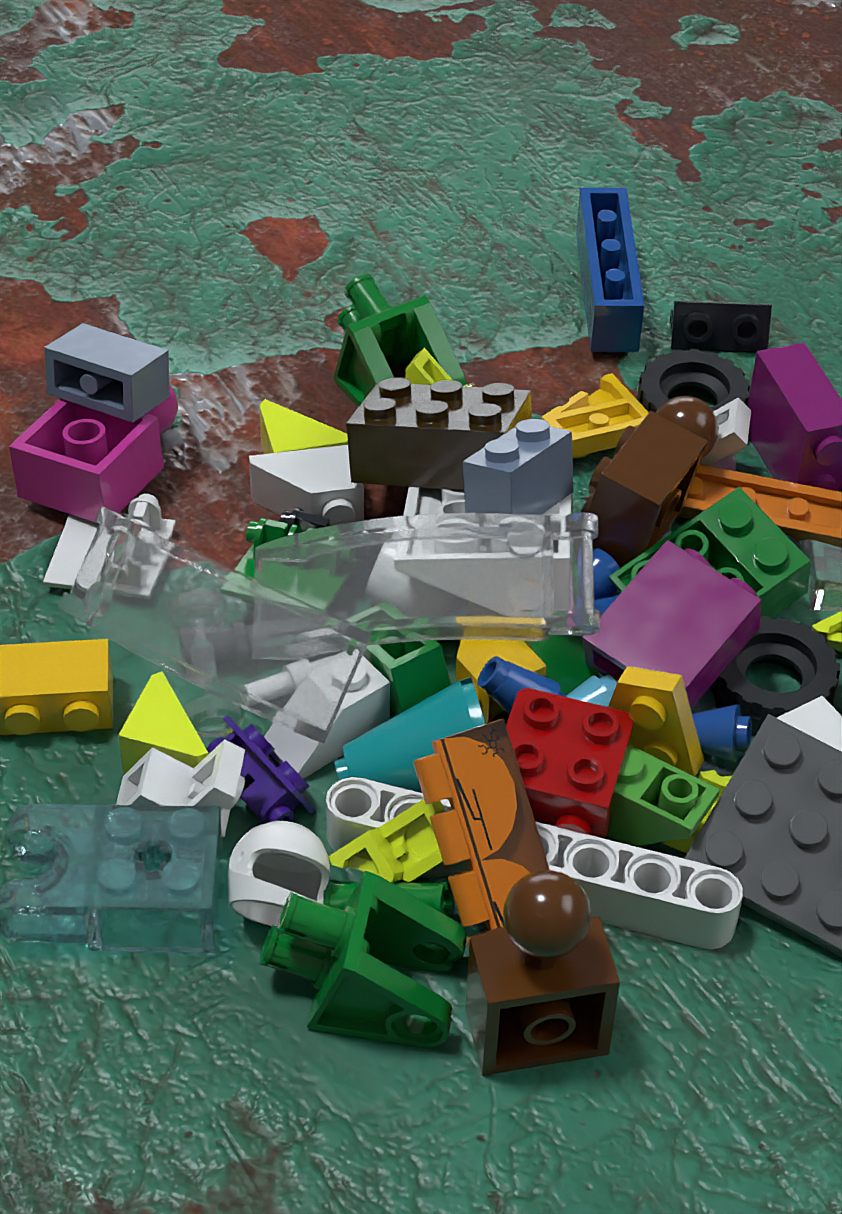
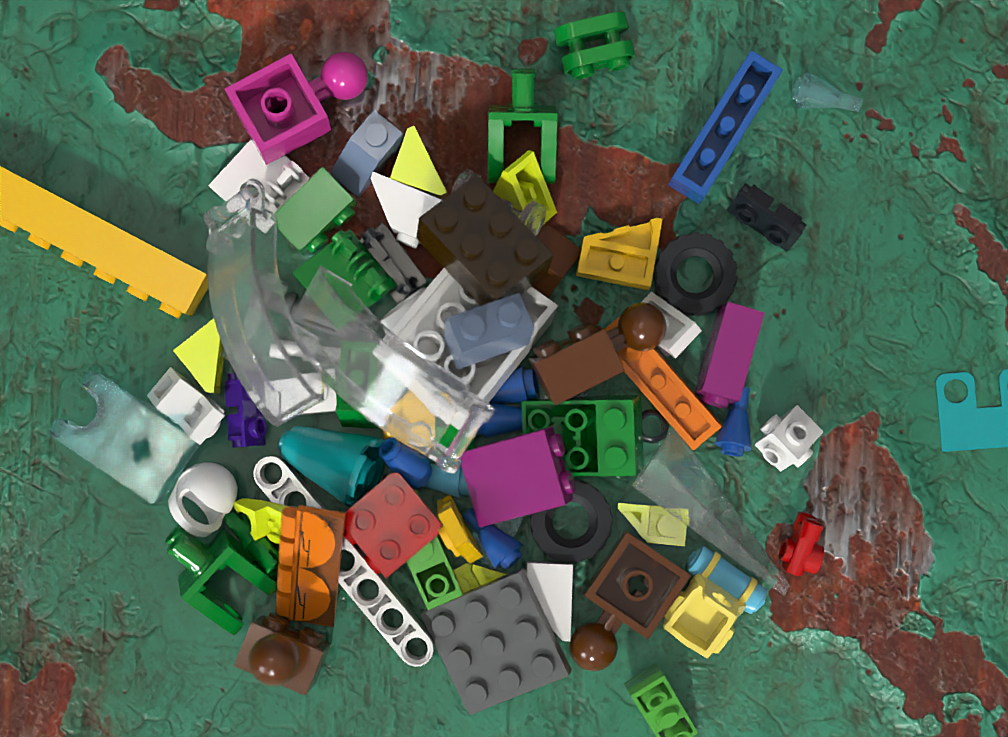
camera: 35 degrees right, 40 degrees up
sand blue brick [44,323,170,423] -> none
none -> brick [268,167,357,256]
none -> sand blue slope [330,110,404,198]
none -> green brick [554,12,636,80]
none -> clear light blue cone [792,72,862,112]

